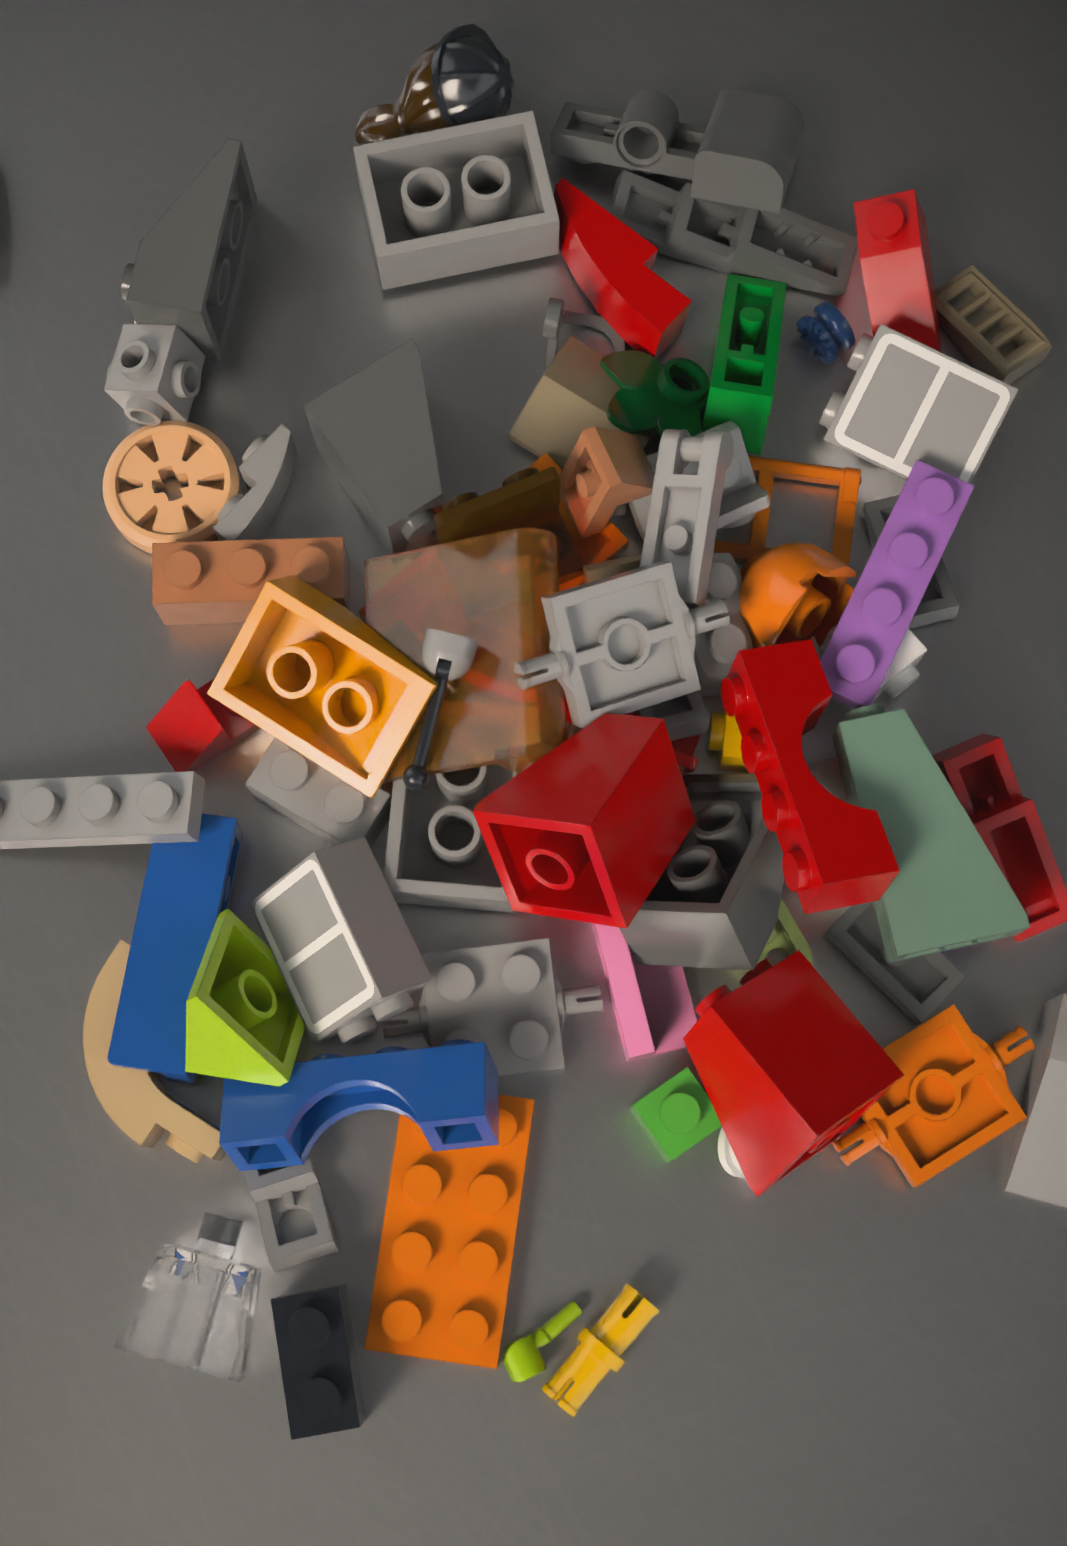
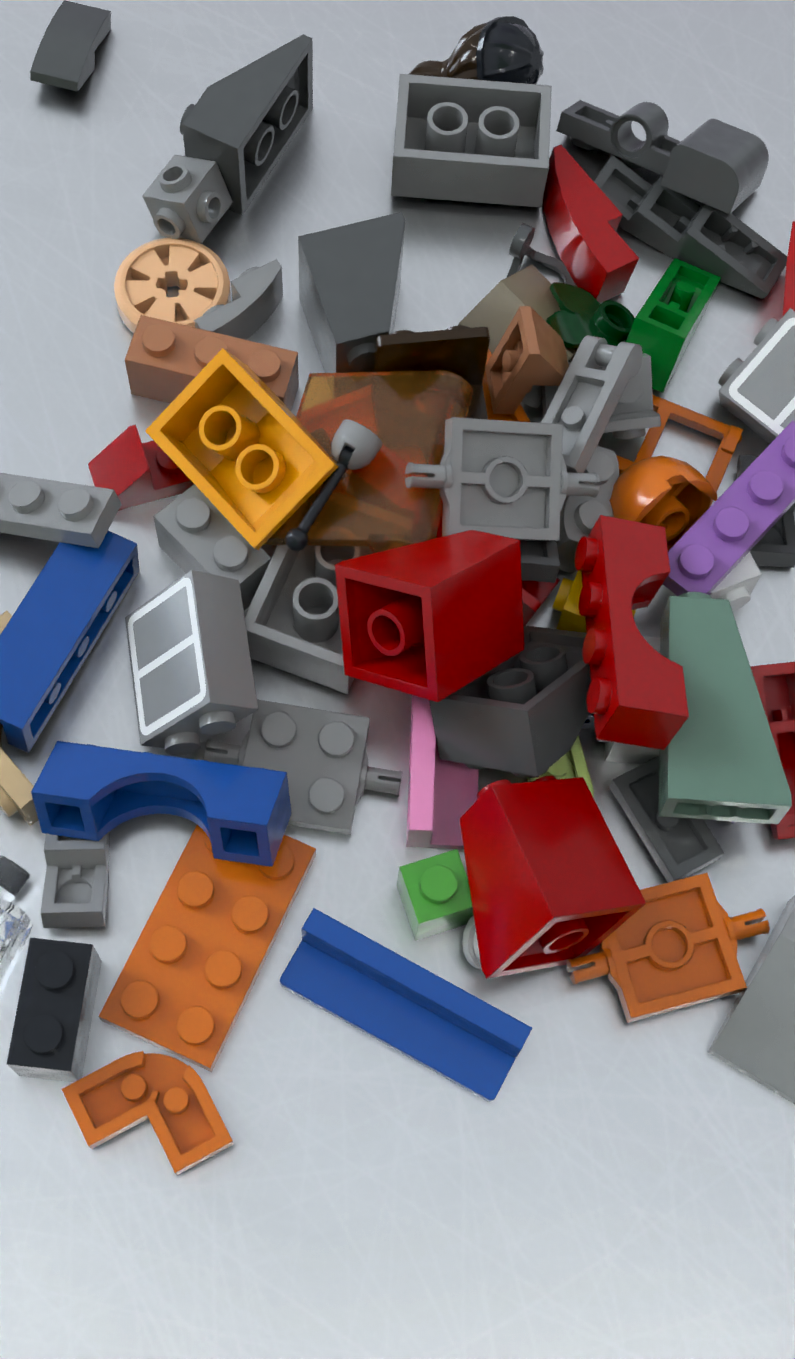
camera: 10 degrees right, 10 degrees down
lime slope [185,909,305,1087] -> none
lime hand [502,1301,583,1382] -> none
yellow pin [541,1283,660,1417] -> none
dark blue bush [796,301,855,365] -> none
none -> orange plate [62,1051,234,1175]
none -> blue panel [280,908,532,1102]

